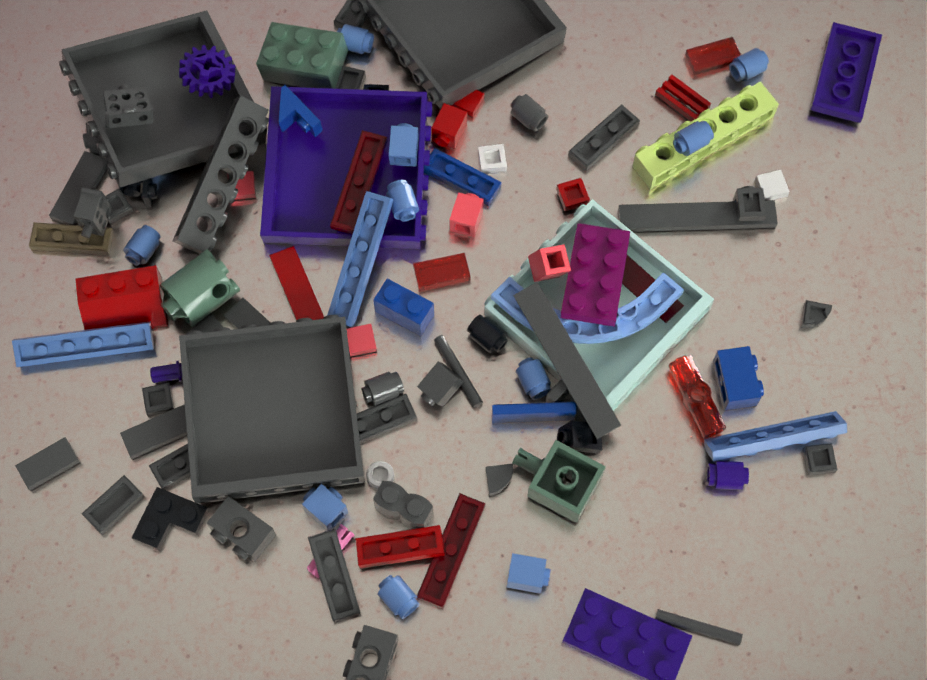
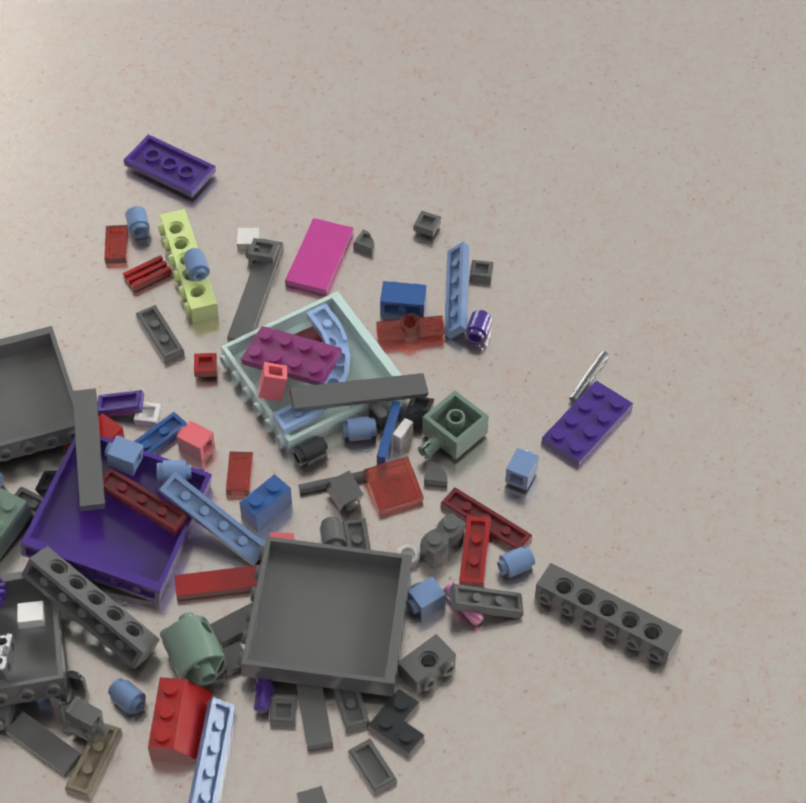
camera: 75 degrees left, 15 degrees down
blue slope [279,85,323,137] -> none
dark grey brick [510,94,549,131] -> none
none -> white tile [17,601,45,629]
none -> dark grey tile [72,388,105,511]
none -> dark purple tile [97,390,145,417]
none -> dark pink tile [285,218,354,295]
none -> clear red tile [363,456,424,514]
none -> white tile [393,418,413,451]
none -> dark grey plate [413,211,441,237]

